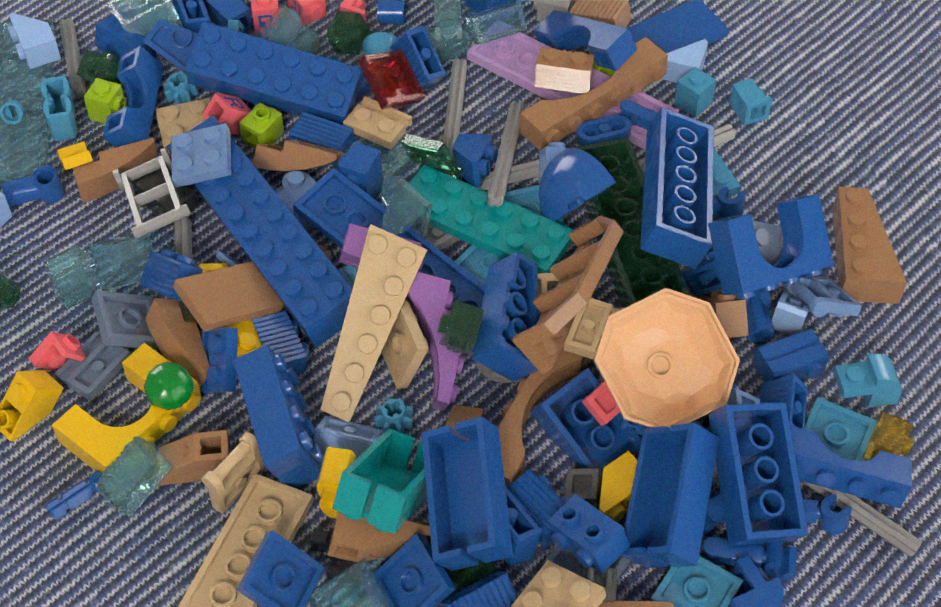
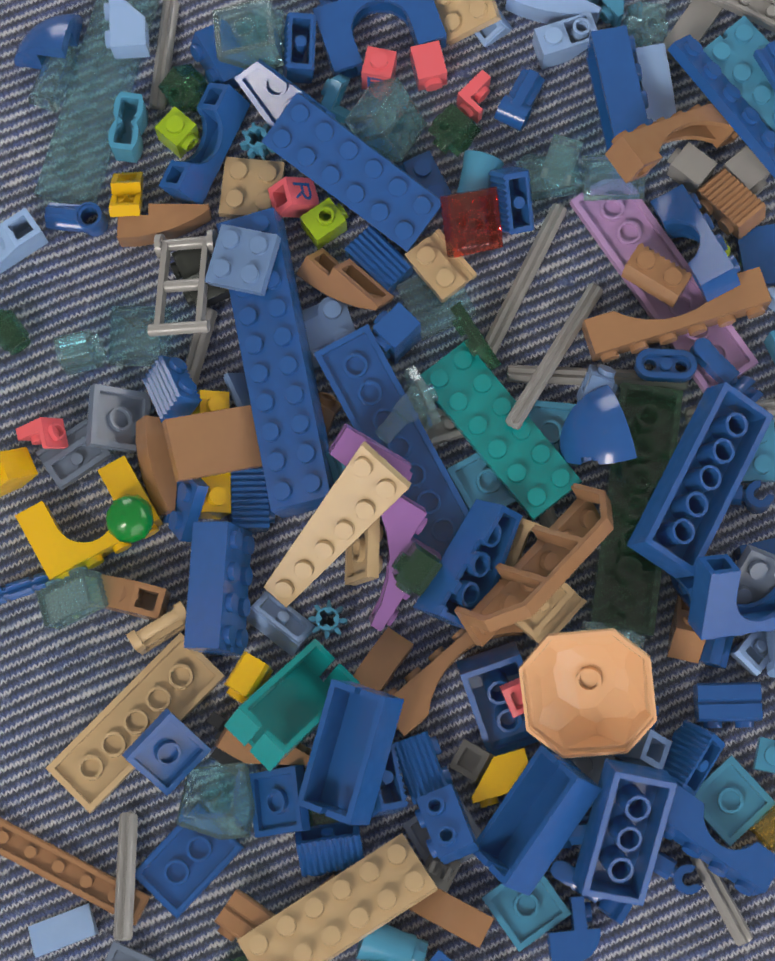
camera: 25 degrees right, 25 degrees up
dark azure hinge [0,100,24,124] -> none
blue slope [452,134,498,187] -> none

